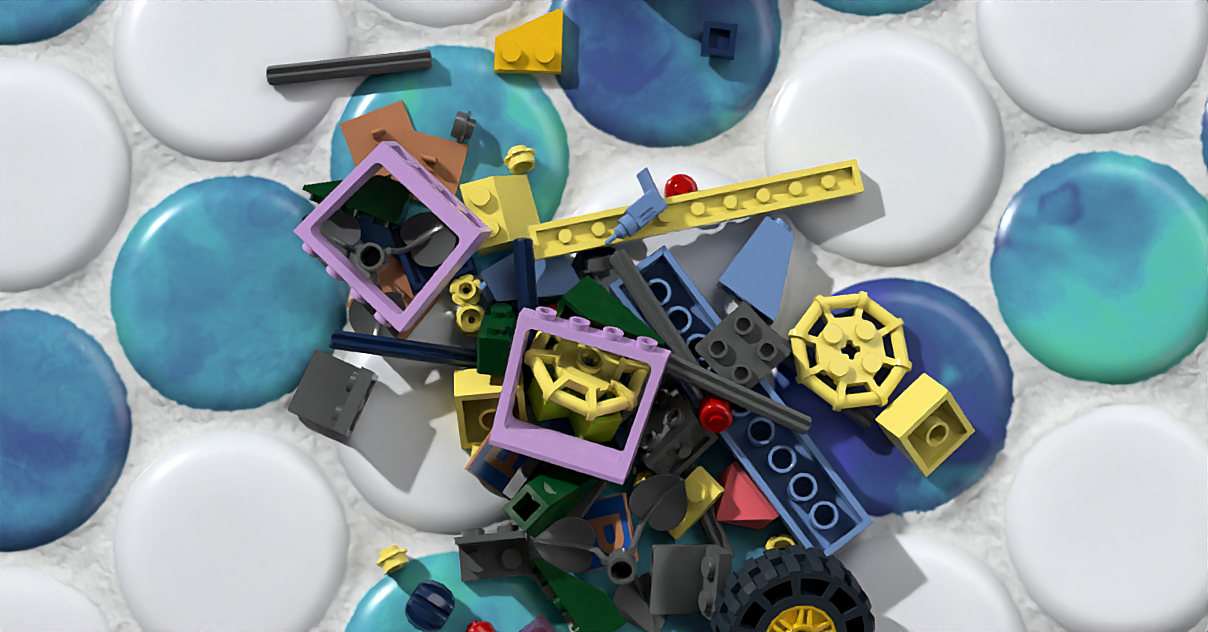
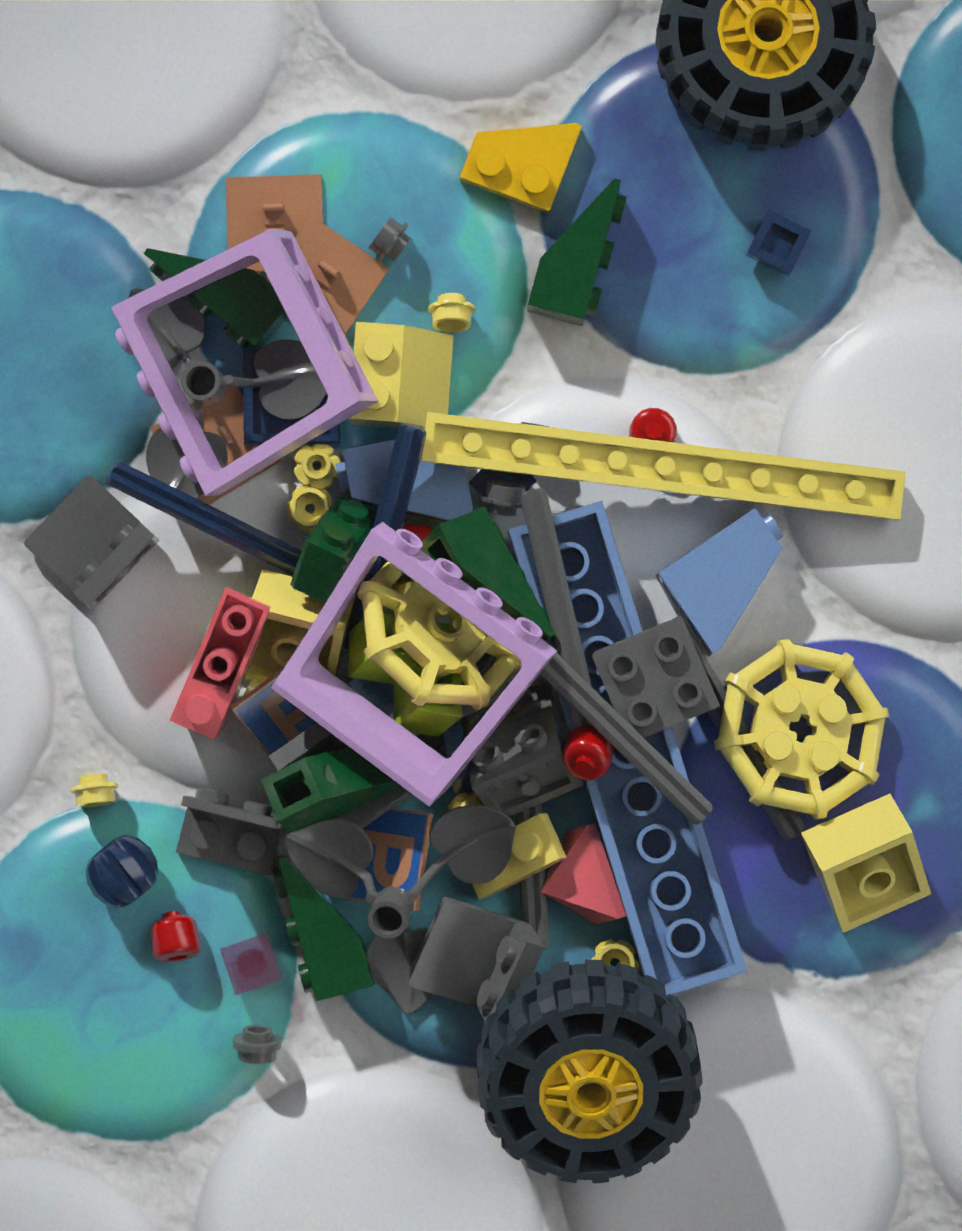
camera: 20 degrees right, 5 degrees up
dark grey axle [266,49,432,85] -> none
medium blue piece [605,167,668,245] -> none
none -> coral slope [169,587,271,740]
none -> dark green slope [527,178,627,326]

